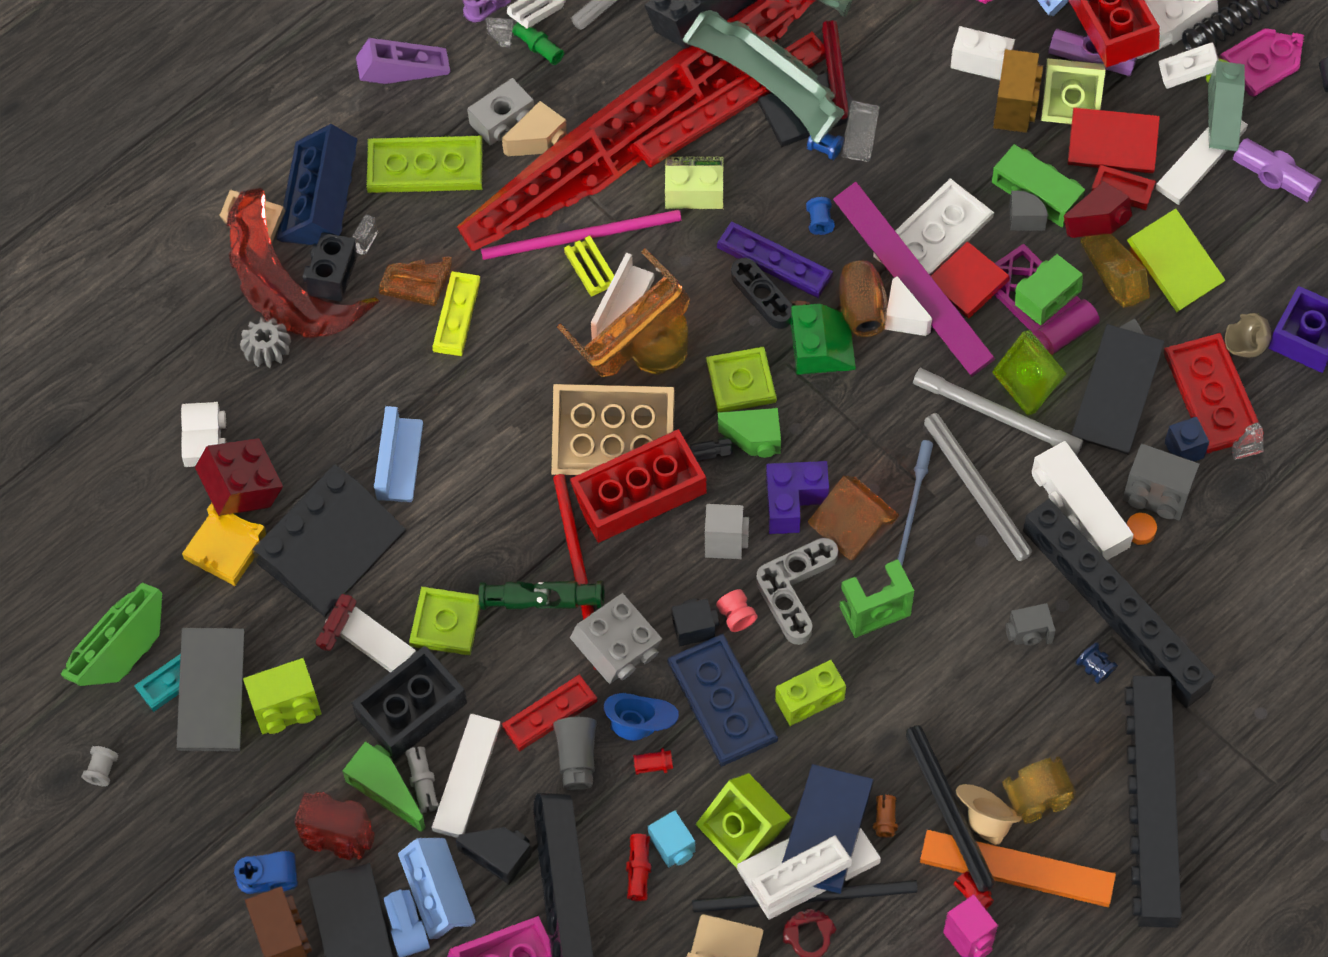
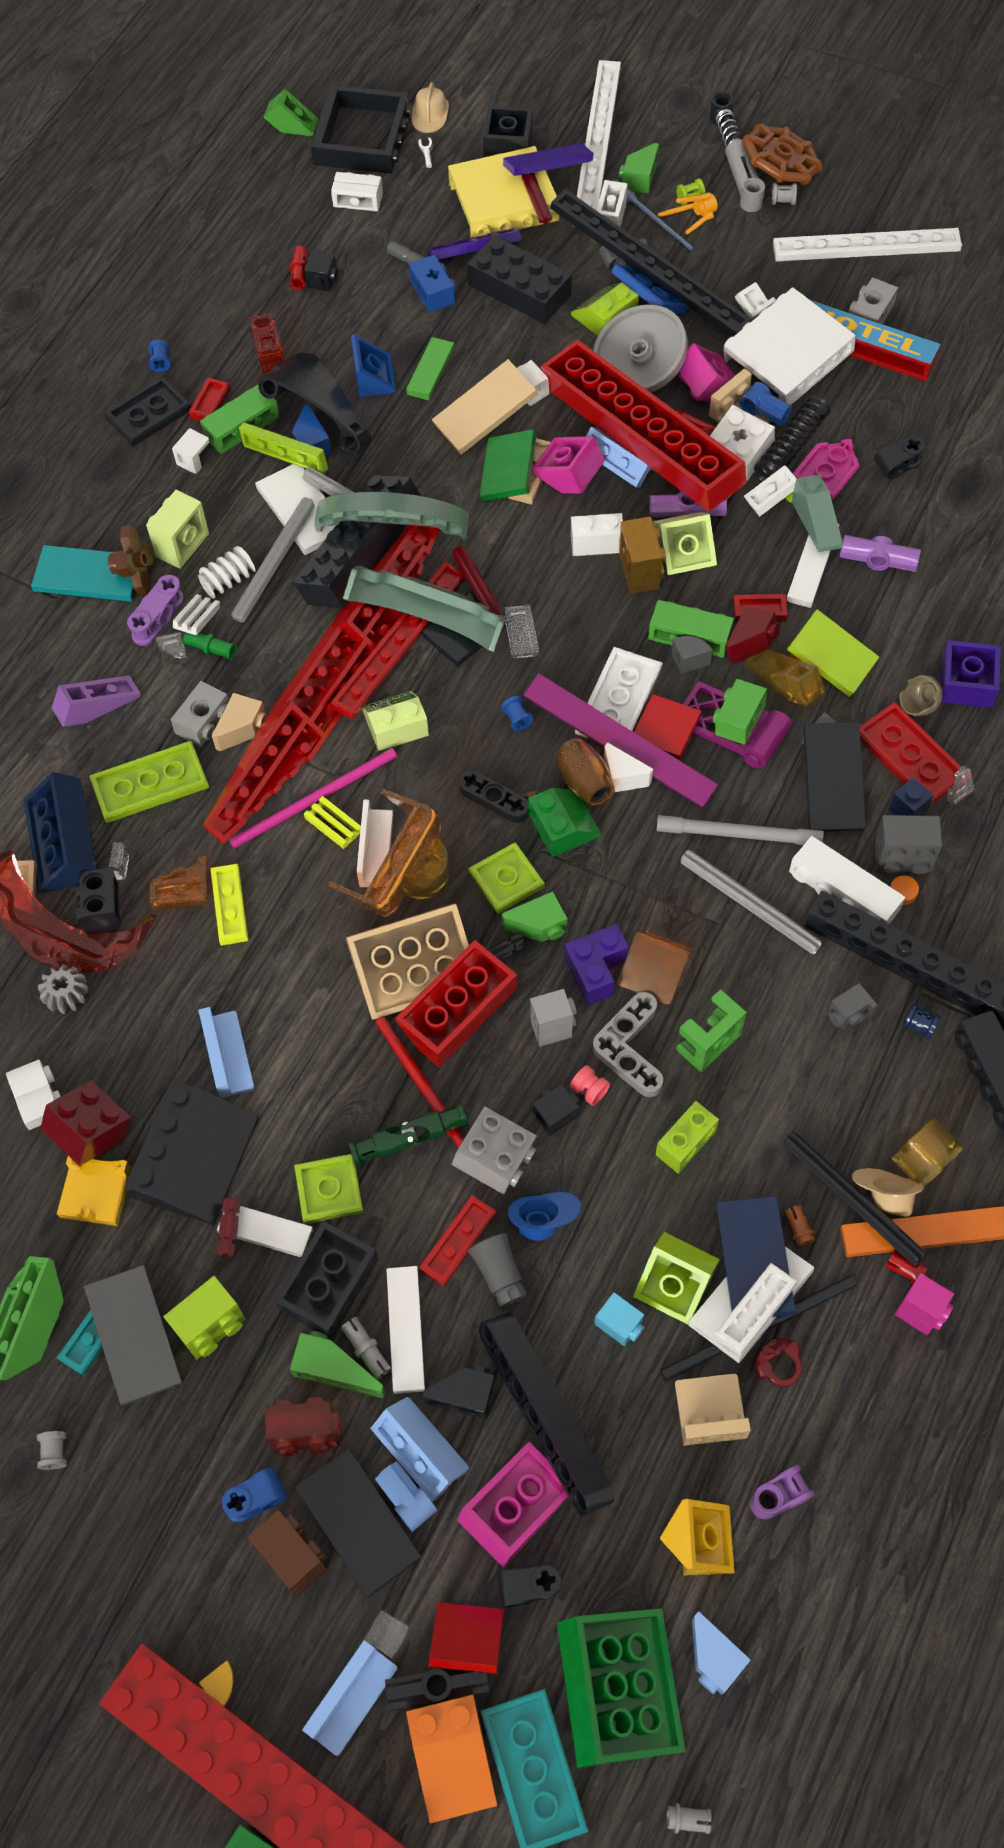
camera: 20 degrees left, 0 degrees up
red pin [626,834,652,901] -> none
red pin [633,748,673,775] -> none
dark blue tile [667,634,778,767] -> none
dark purple tile [717,221,833,298] -> none
blue bush [807,133,844,160] -> none
sand blue piece [898,440,933,565] -> none
clear neon green tile [992,330,1067,415] -> none
red tile [1067,107,1160,174] -> none

